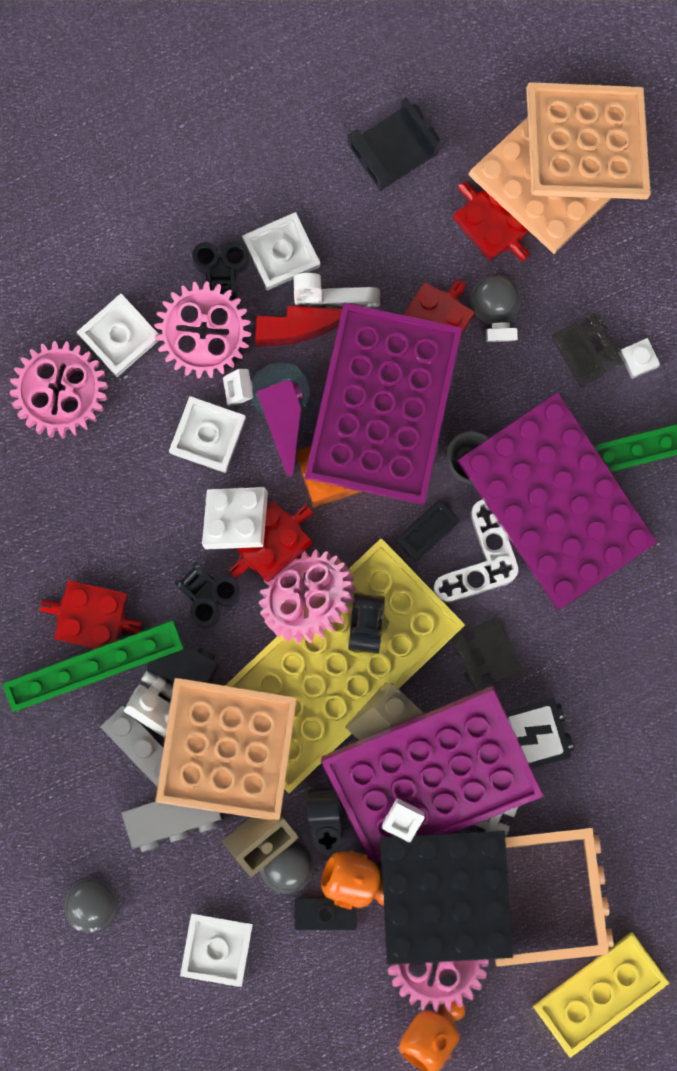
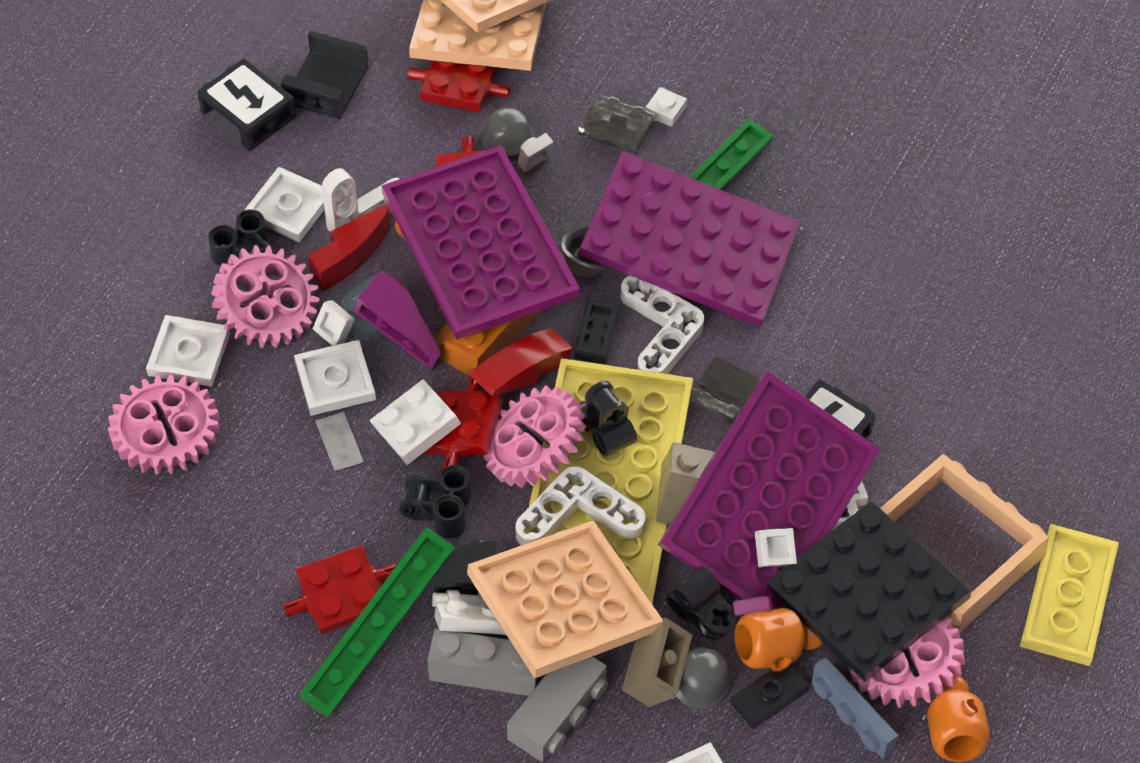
camera: 35 degrees left, 25 degrees down
none -> panel [197,58,296,151]
none -> flat silver sticker [315,412,364,471]
none -> red slope [470,328,572,396]
none -> white beam [515,466,646,546]
none -> magenta tile [733,596,775,616]
none -> sand blue plate [811,657,898,760]

